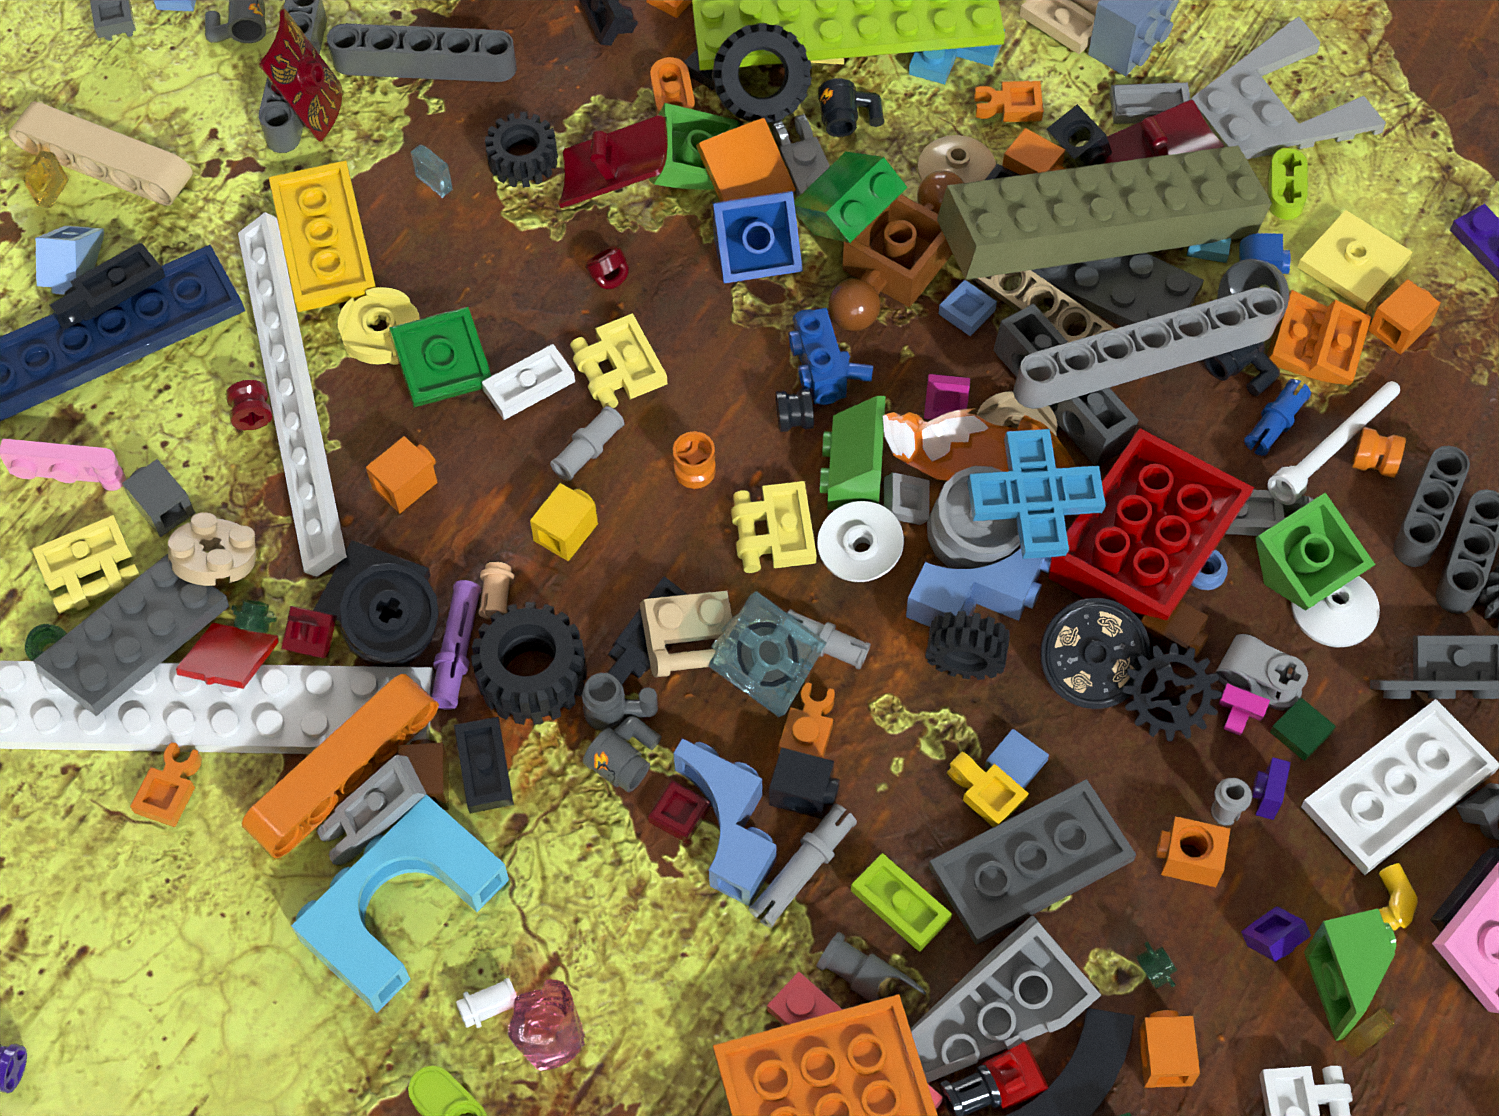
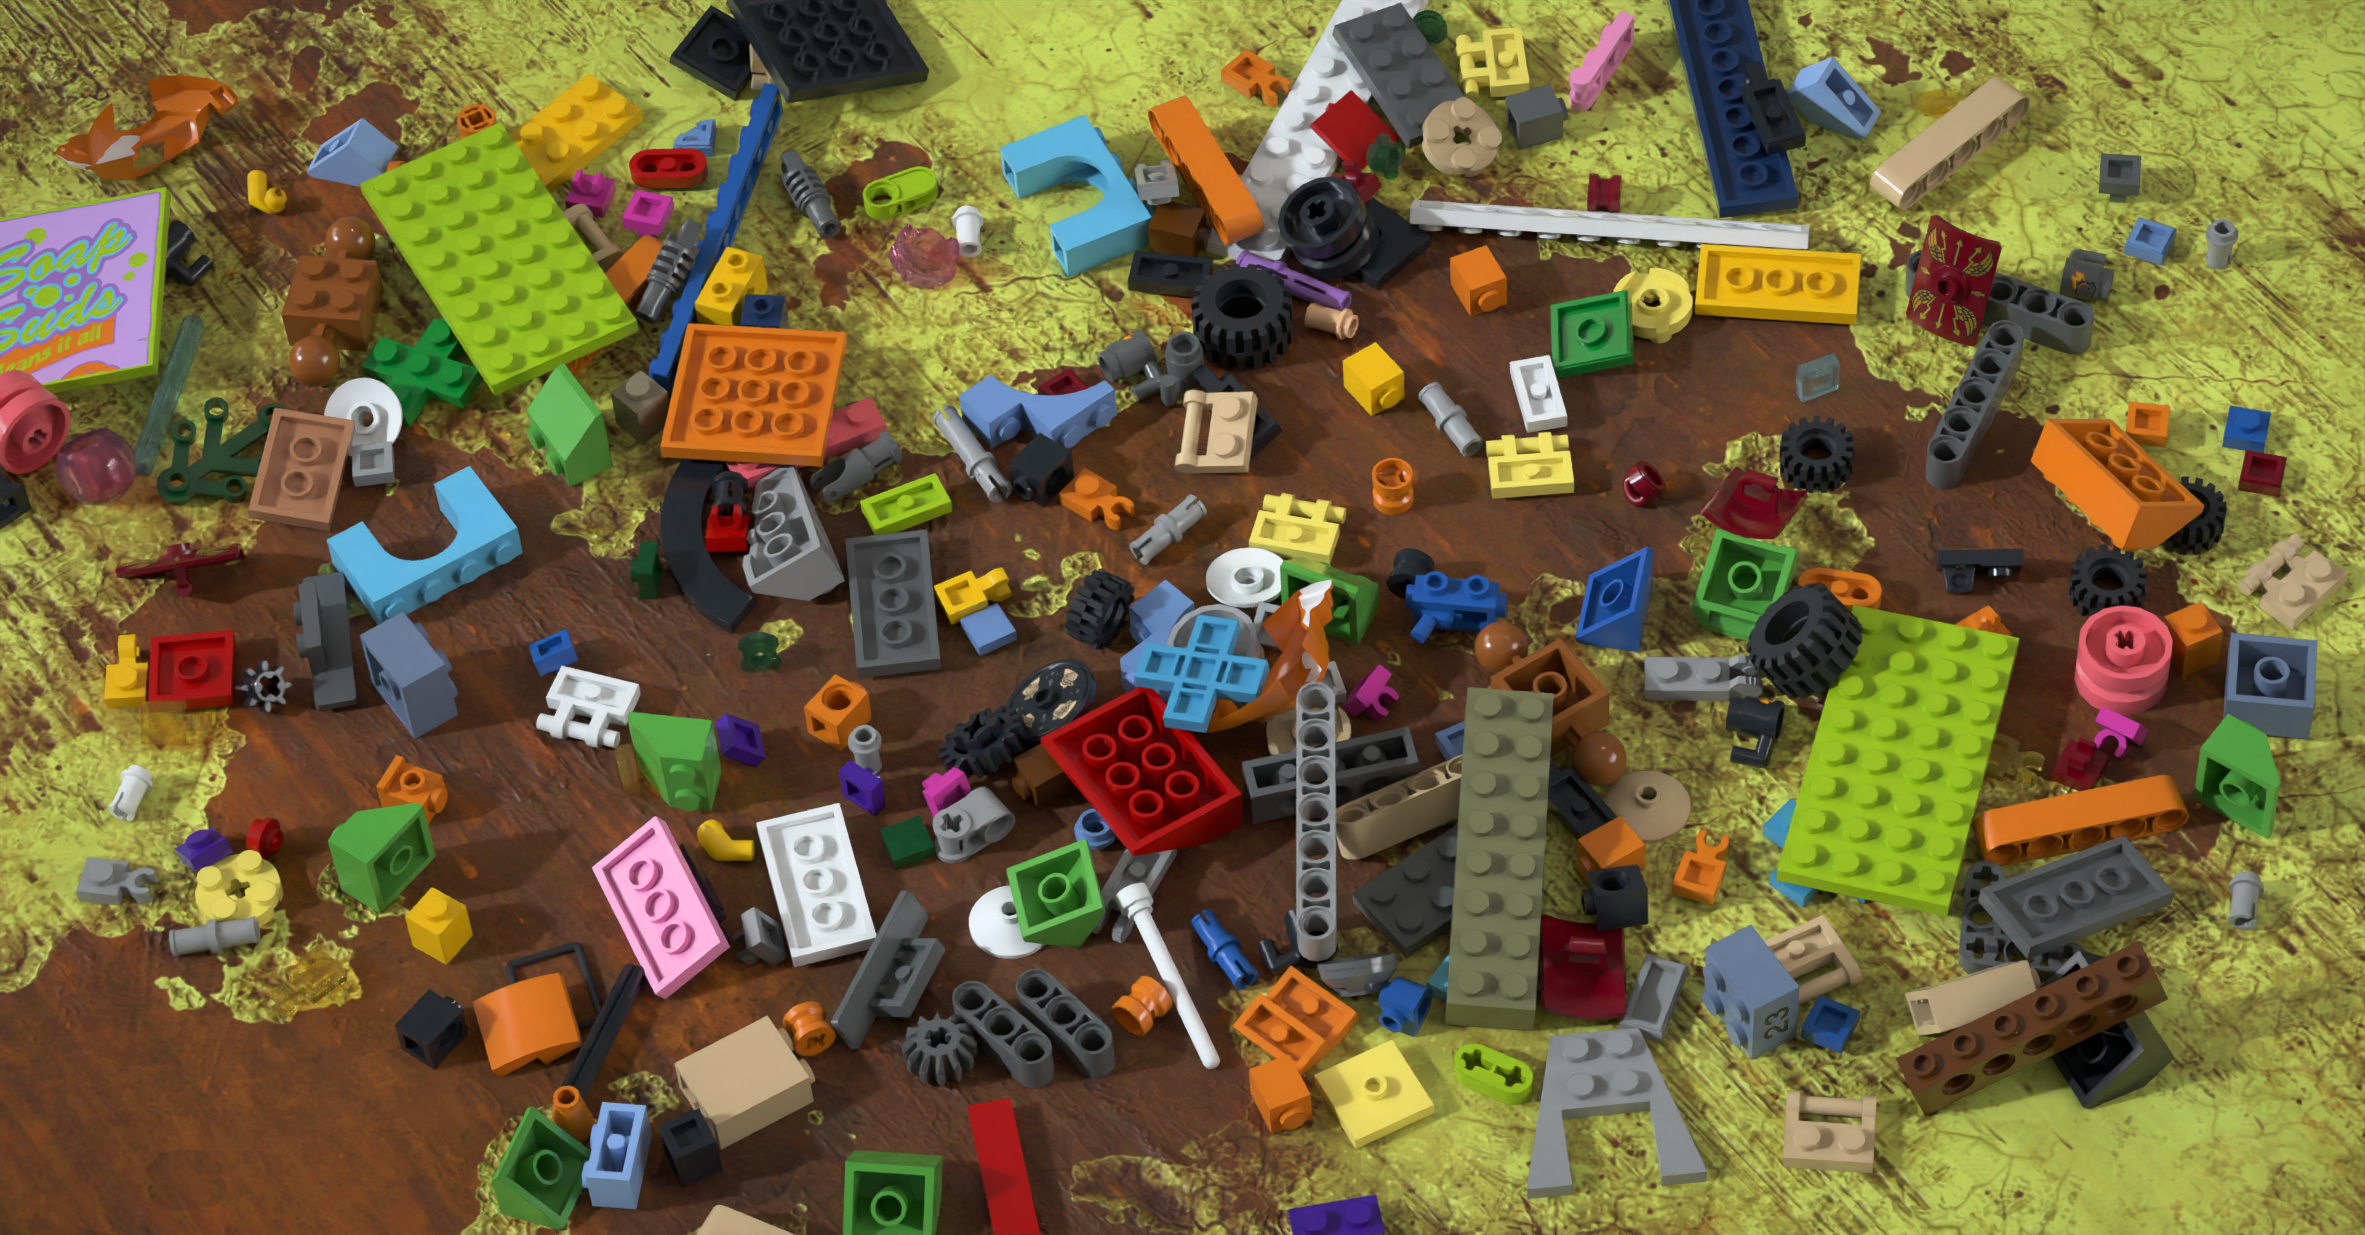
camera: 115 degrees right, 10 degrees down
orange slope [696,118,796,202] -> none
clear light blue piece [707,591,827,717] -> none
green brick [794,151,908,243] -> none
orange brick [1138,1010,1200,1088] -> none

